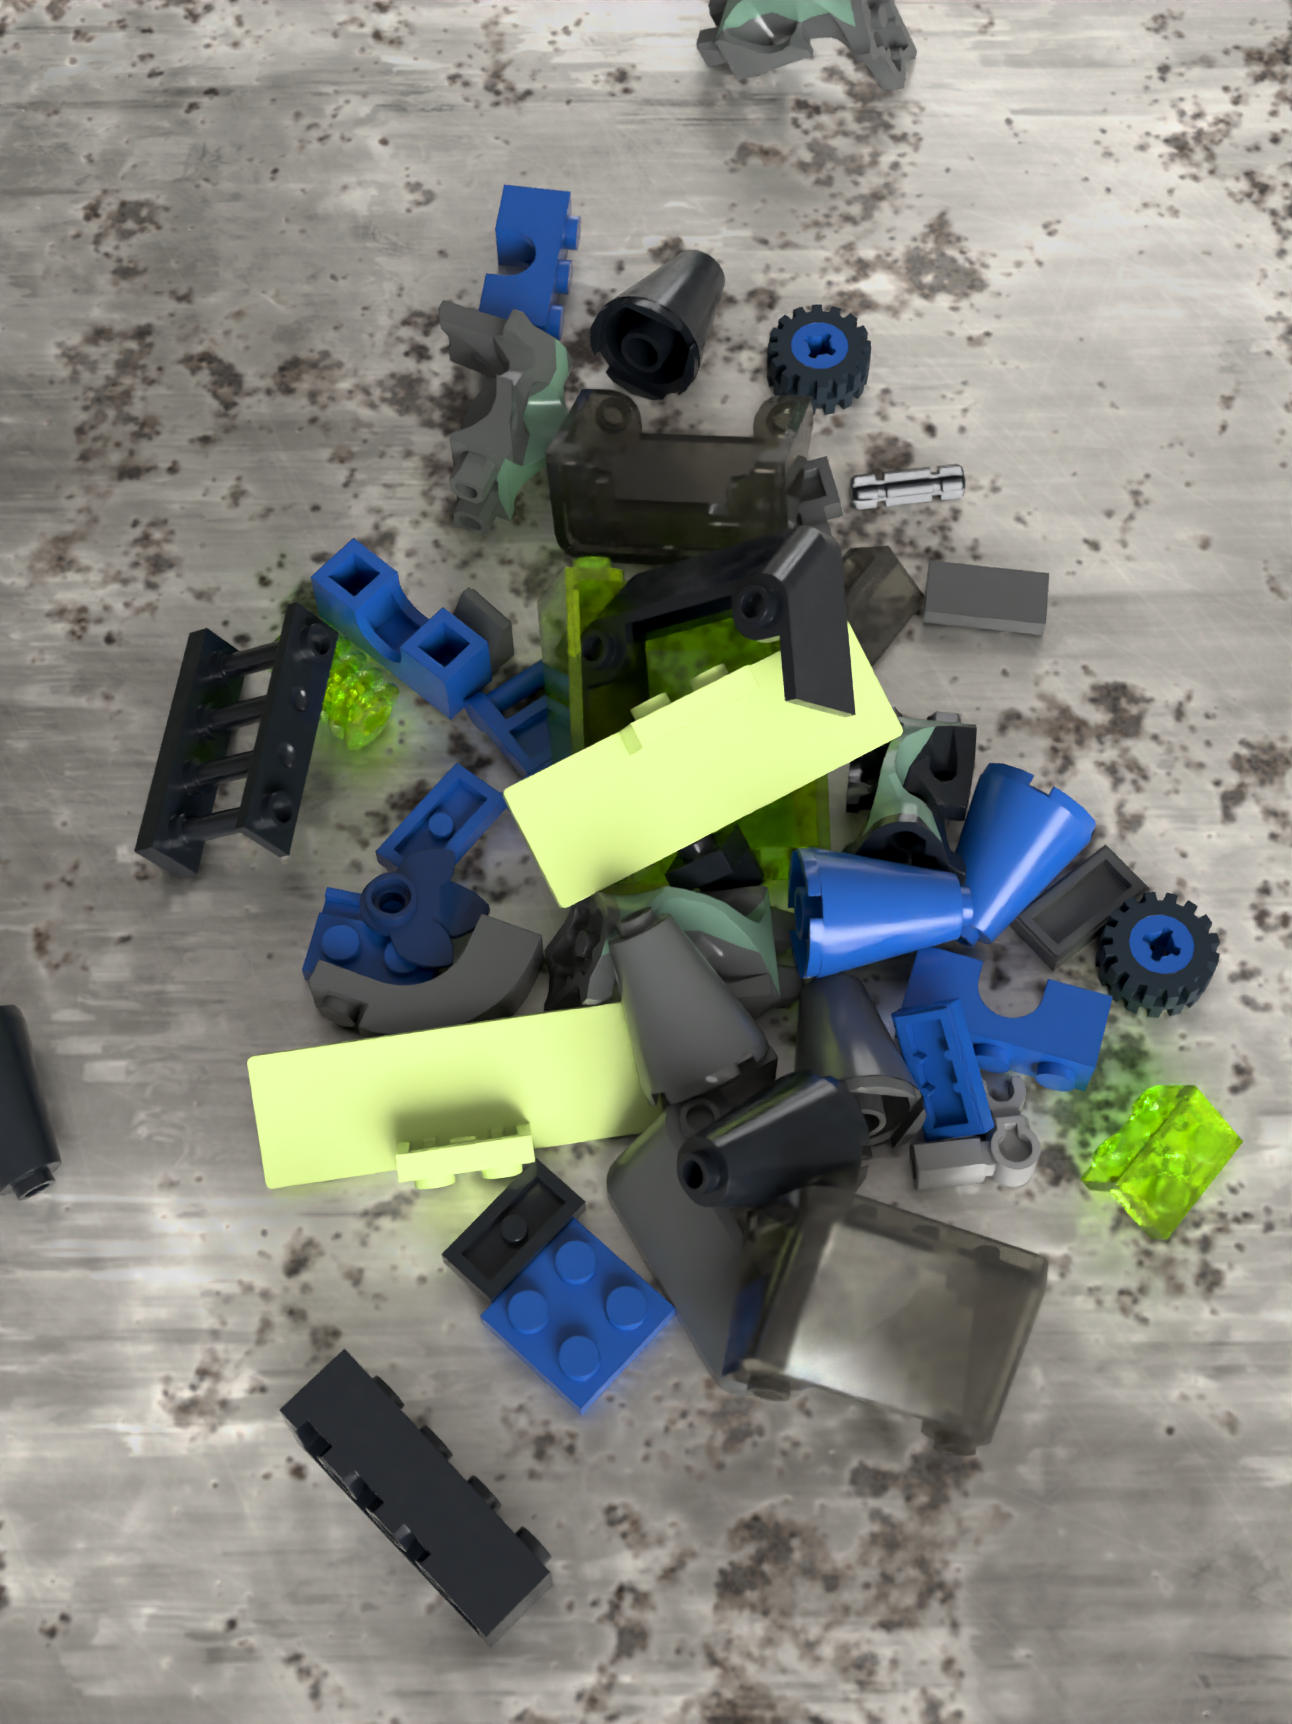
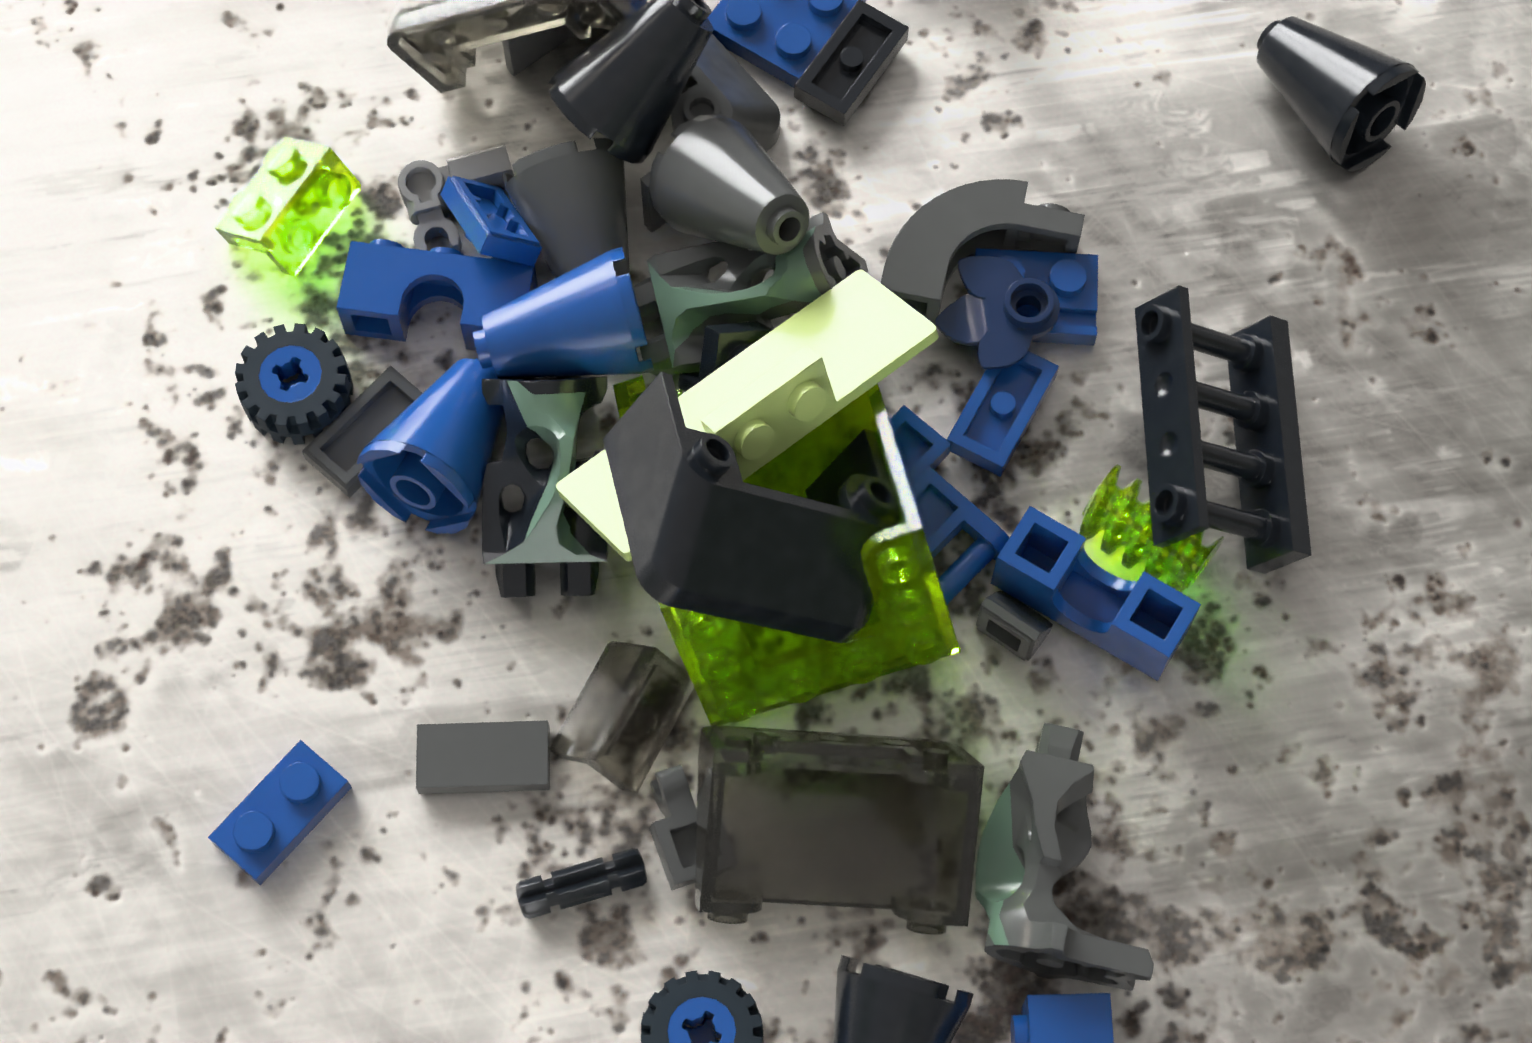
camera: 170 degrees right, 5 degrees up
yellowish green bracket [247,1000,663,1189] -> none
none -> blue plate [208,740,352,885]

